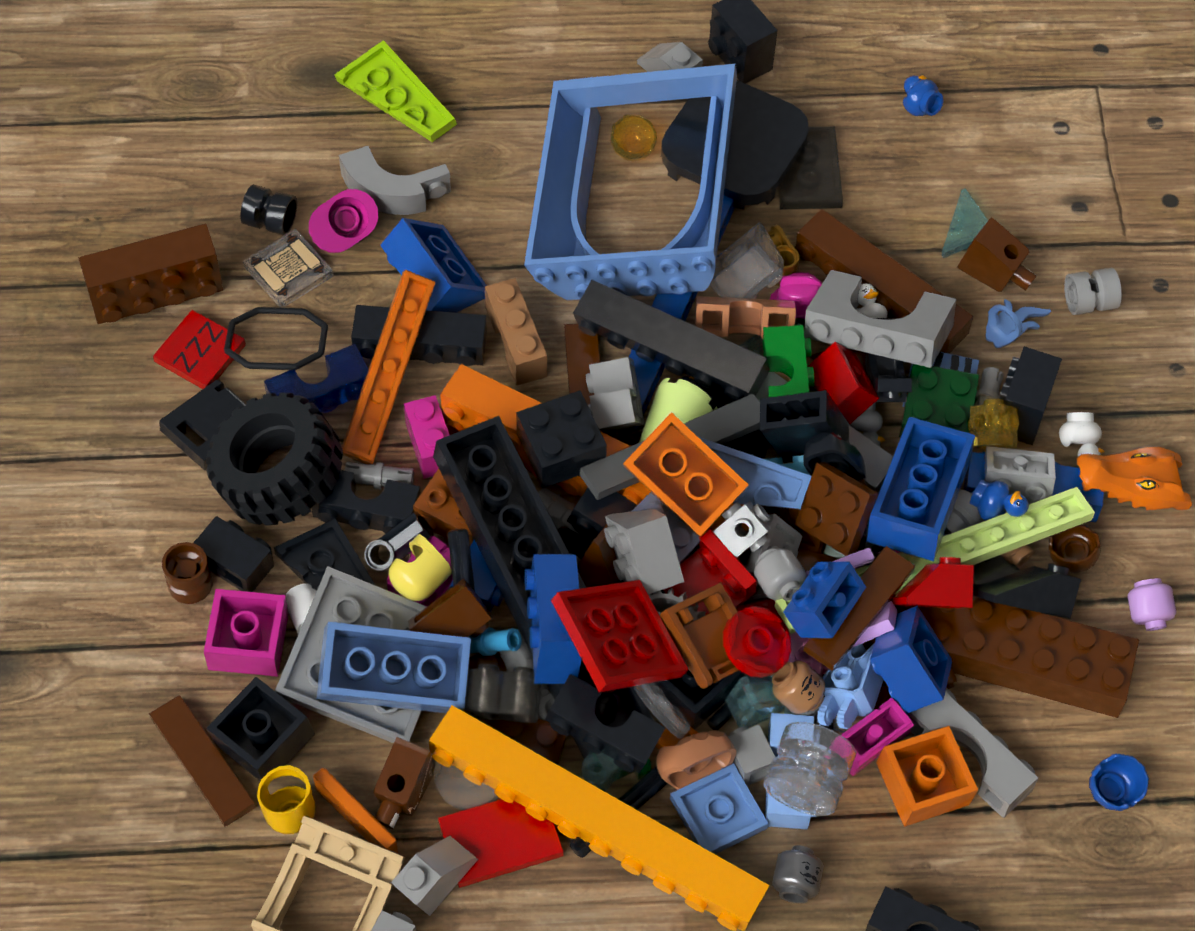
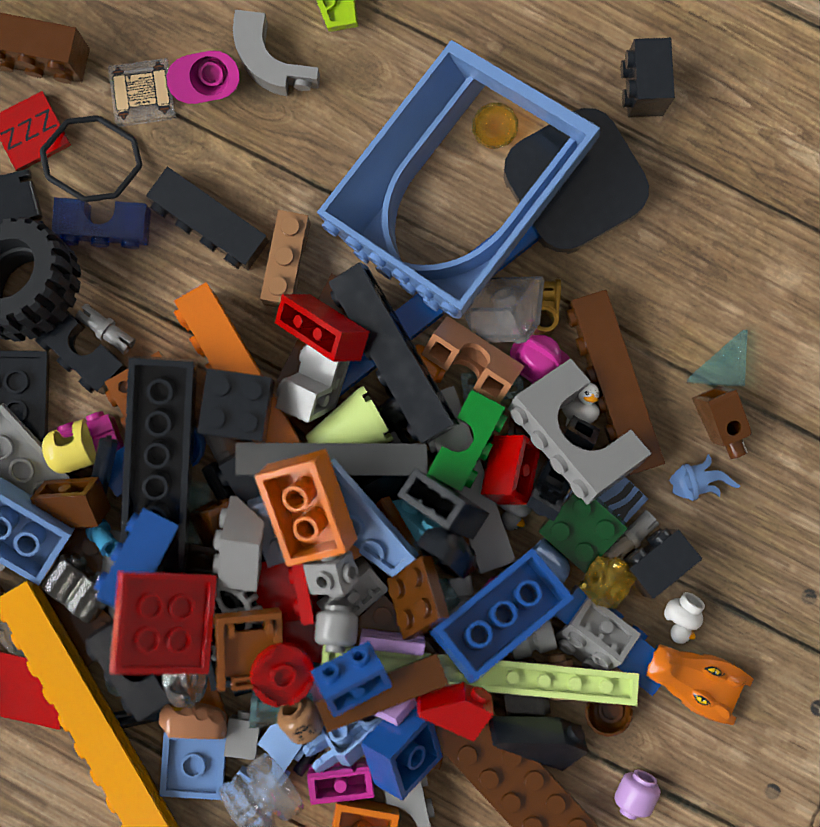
camera: 30 degrees right, 25 degrees up
black wheel [240,184,297,236] -> none
orange tile [342,270,436,464] -> none
black piece [364,512,434,570] -> none
blue slope [380,218,487,313] -> none
dark pink brick [404,395,449,479] -> none
light grey slope [637,42,703,72] -> none
clear smoke tile [778,126,843,210] -> none
blue animal [903,75,944,116] -> none
blue animal [970,479,1029,521] -> none
light grey wheel [1064,267,1122,315] -> none
none -> red brick [275,294,369,362]

